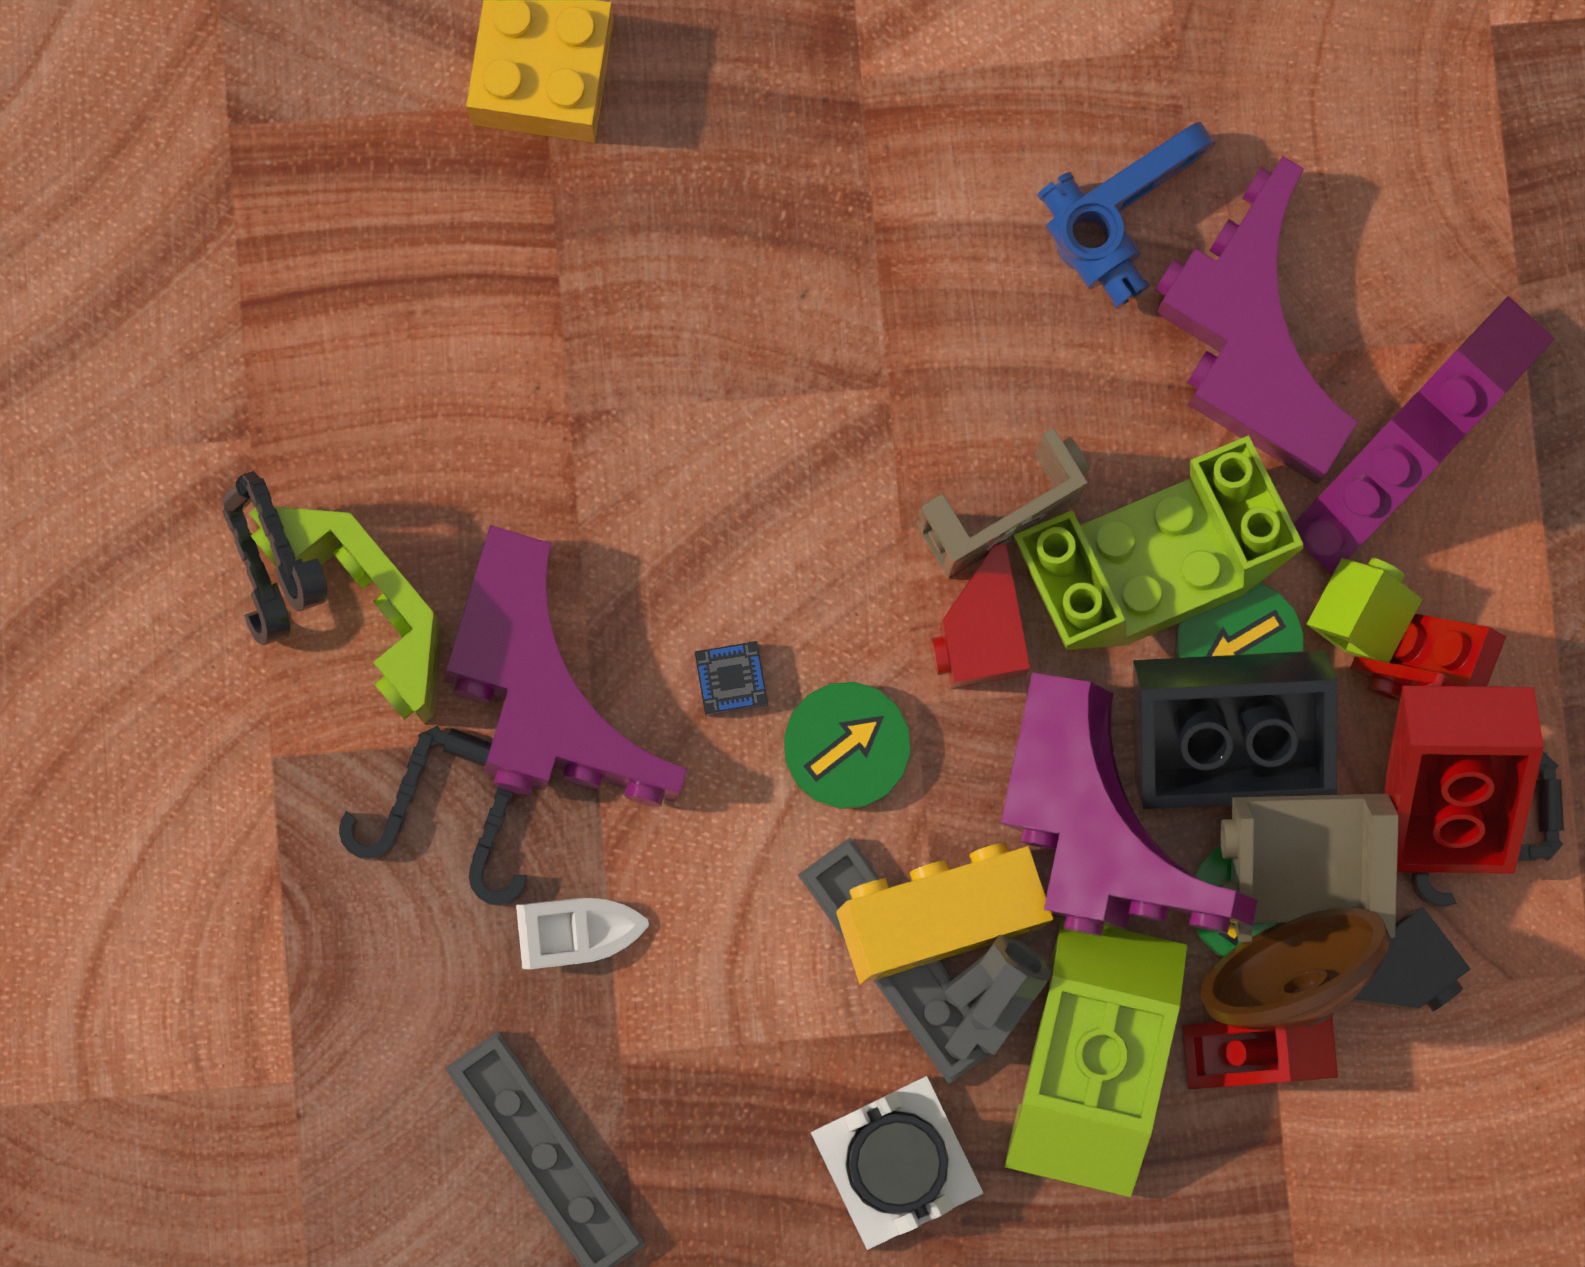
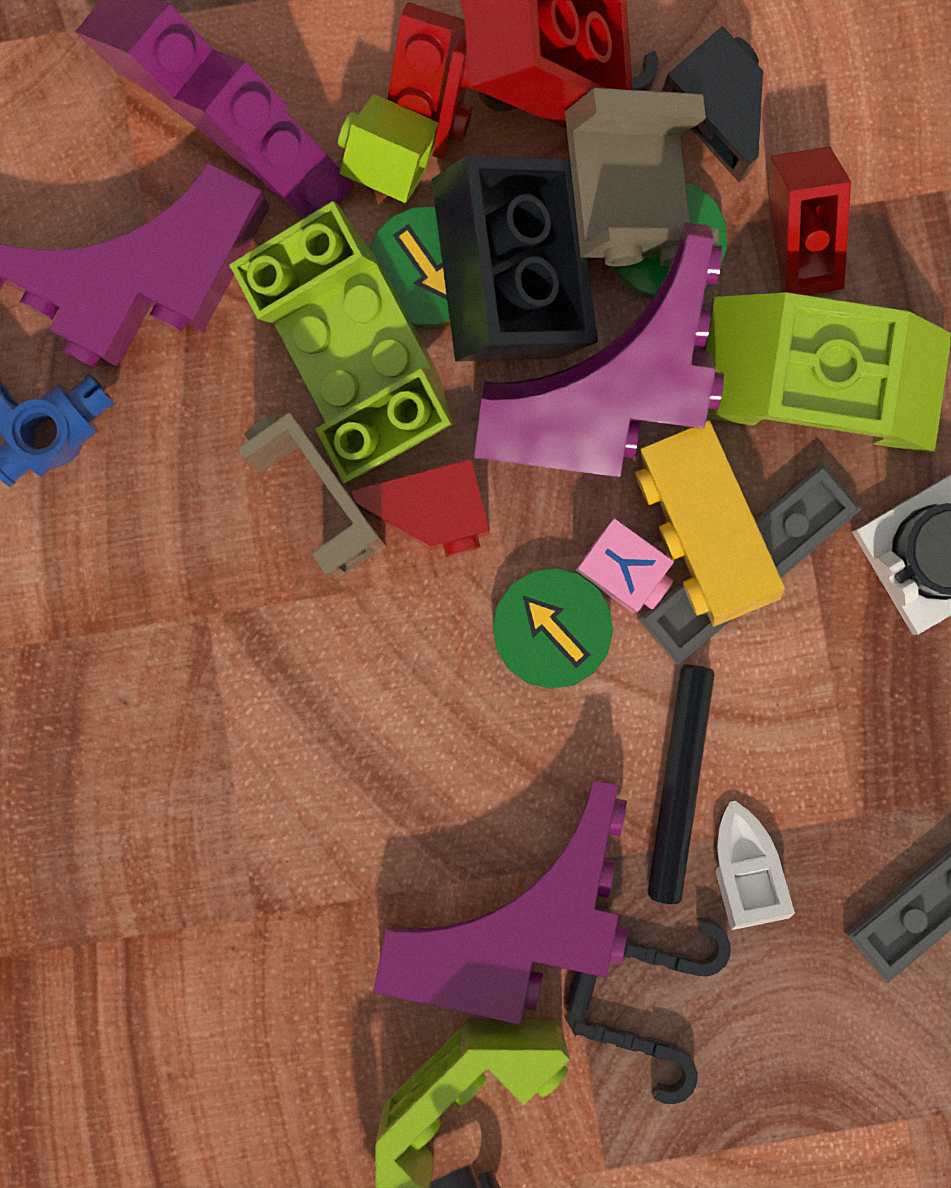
camera: 95 degrees left, 5 degrees up
tile [694,641,768,716] -> none
dark grey rock [945,935,1052,1061] -> none
reddish brown dish [1201,908,1390,1030] -> none
none -> bright pink brick [574,519,674,613]
none -> black axle [648,664,715,904]

